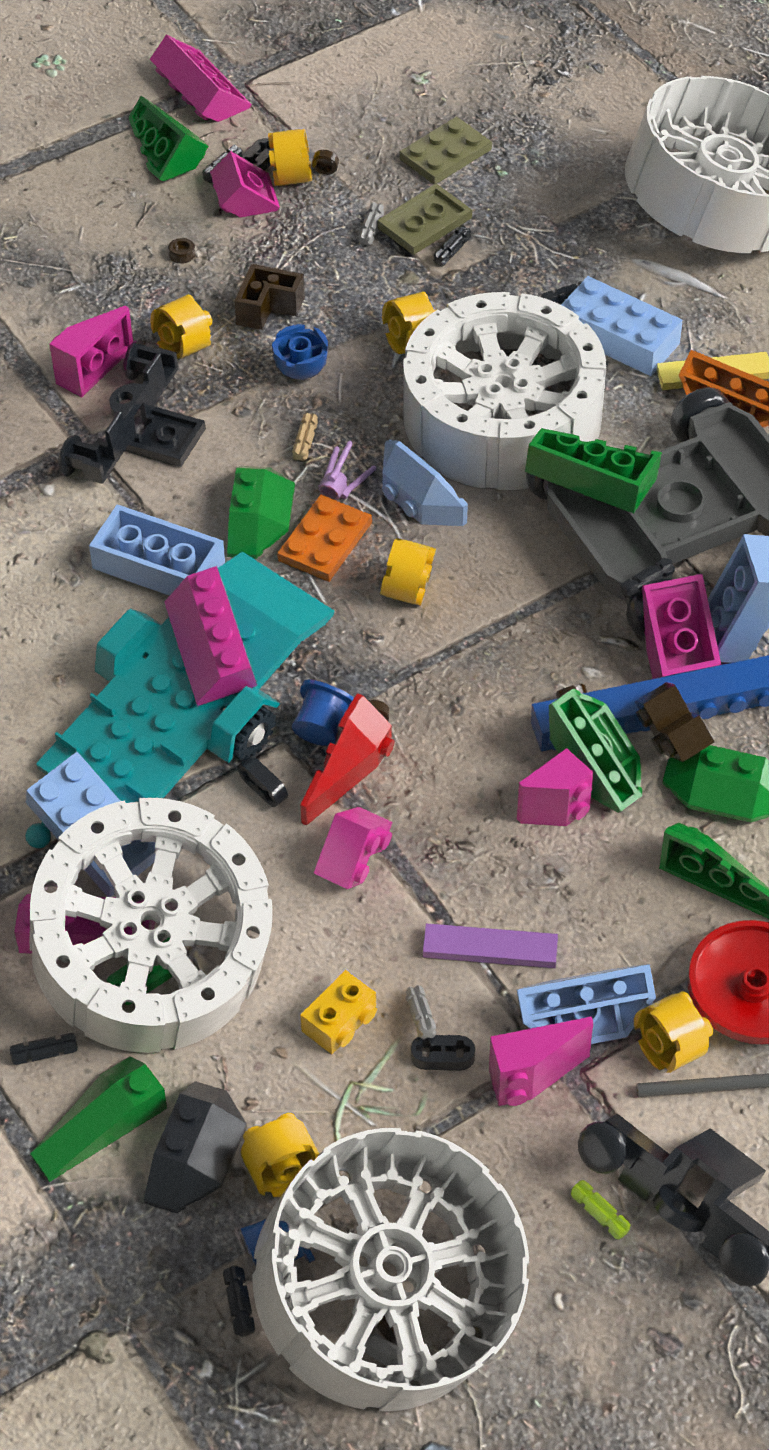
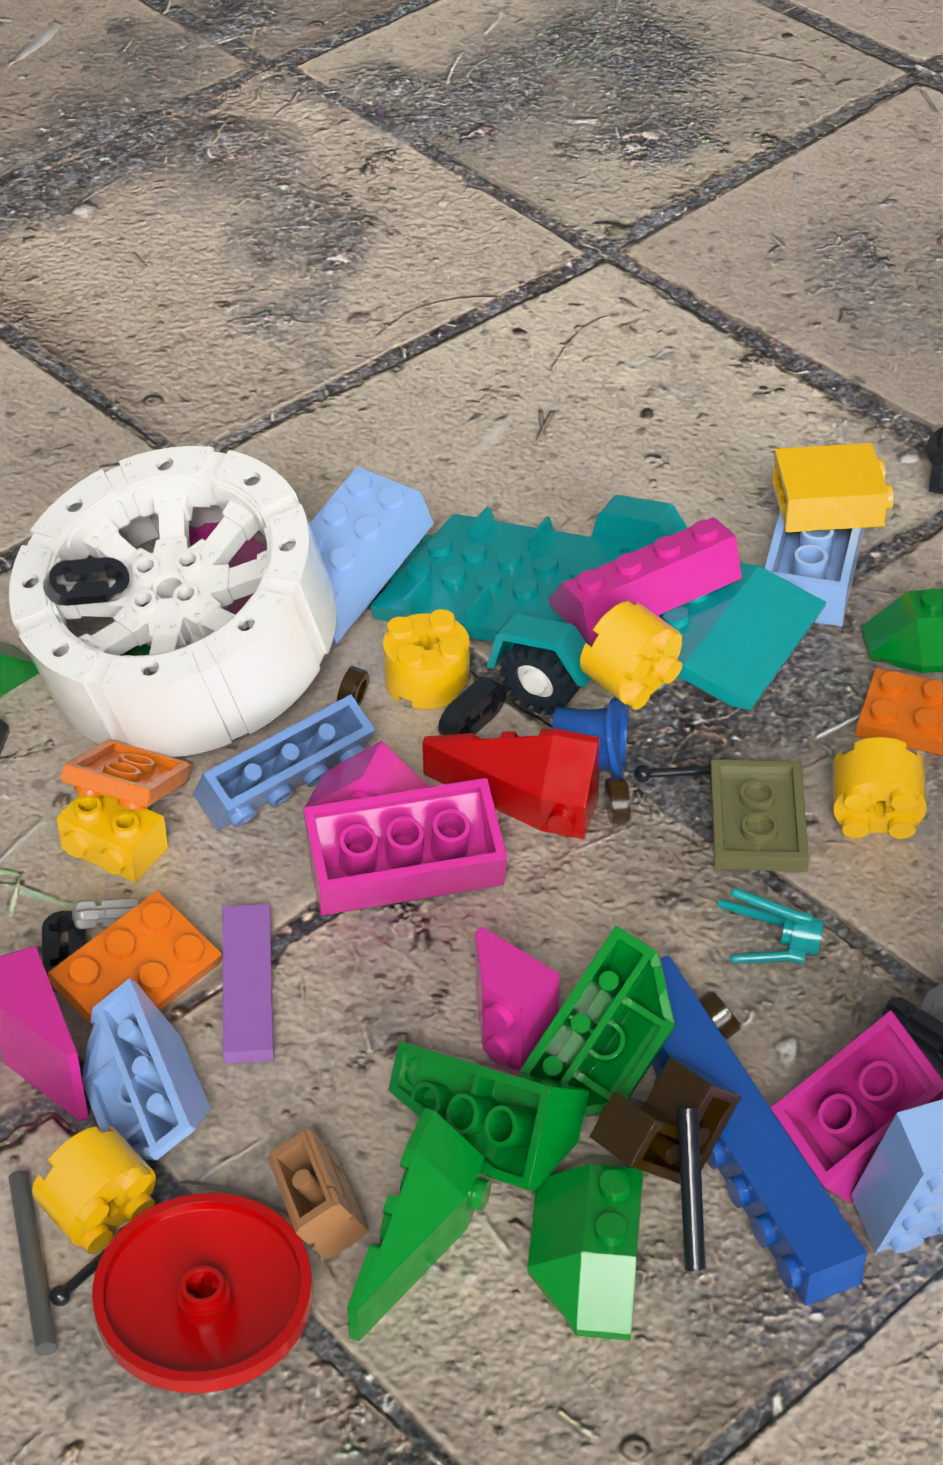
camera: 80 degrees right, 10 degrees down
none -> black beam [43,557,129,606]
none -> orange plate [48,891,222,1027]
none -> black hinge [49,1226,124,1306]
none -> orange plate [60,738,193,810]
none -> medium blue brick [193,694,376,831]
none -> medium nougat brick [267,1129,368,1259]
none -> dark pink slope [303,778,507,916]
none -> yellow brick [383,609,470,709]
none -> green wedge [388,1041,589,1191]
none -> yellow brick [580,601,682,710]
none -> black hinge [634,763,711,782]
none -> black bar [677,1107,706,1271]
none -> olive plate [710,760,809,872]
none -> teal plant [717,888,824,964]
none -> yellow brick [772,443,893,532]

